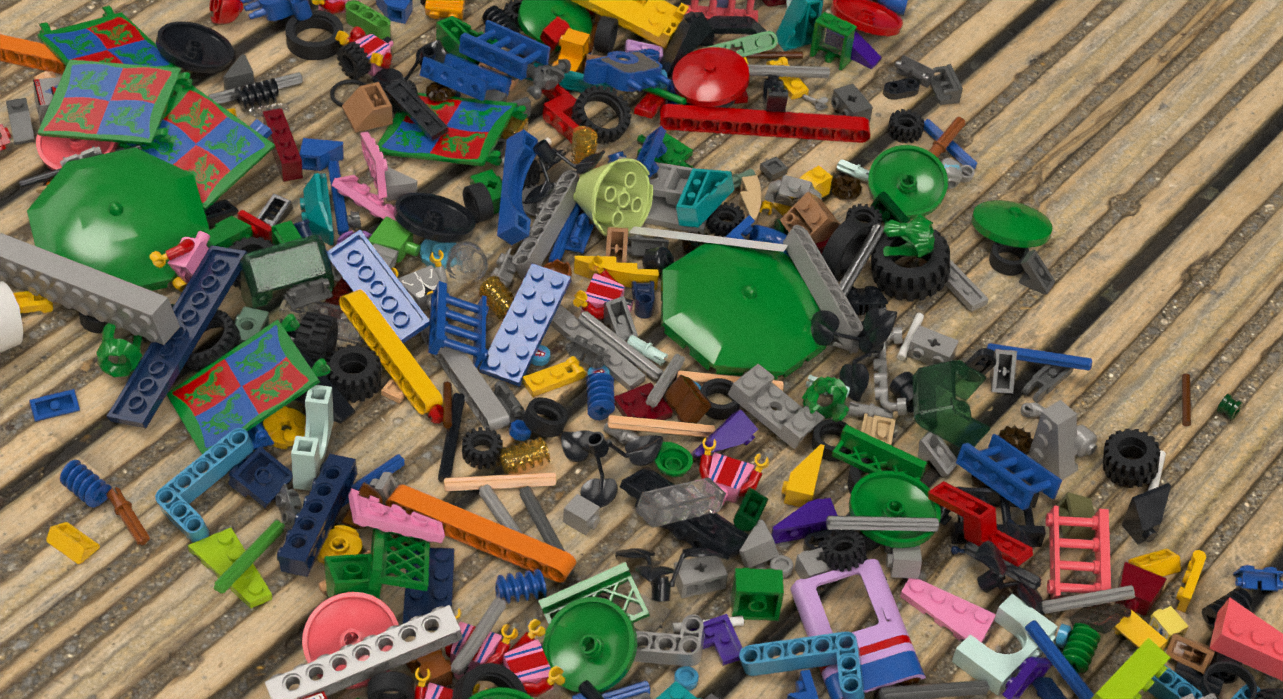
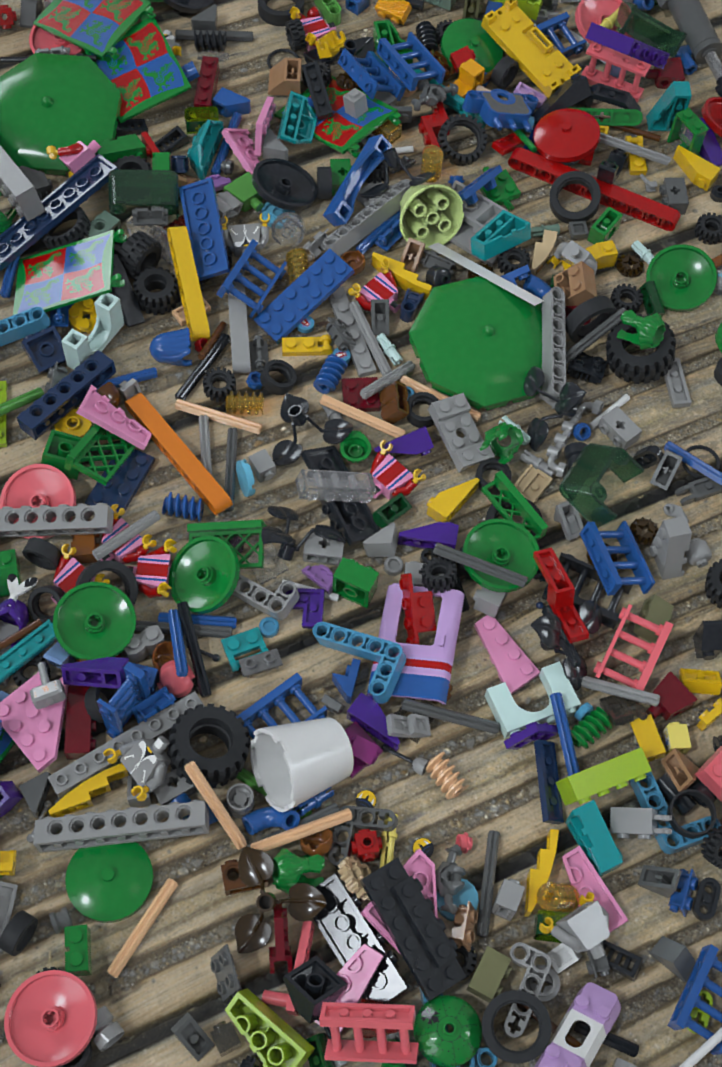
camera: 25 degrees right, 15 degrees up
none -> blue axle [0,256,20,298]
none -> blue hair [149,328,192,366]
none -> clear neon green piece [184,106,219,134]
none -> medium azure tile [236,459,255,497]
none -> teal wedge [277,91,317,144]
none -> medium lavender plate [301,564,333,594]
none -> yellow hinge [315,30,346,59]
none -> light grey brick [343,88,368,119]
none -> red bracket [399,573,437,645]
none -> black tyre [549,171,601,224]
none -> blue plate [573,422,591,441]
none -> green brick [587,207,623,244]
none -> yellow slope [673,145,721,191]
none -> black tyre [682,445,720,479]

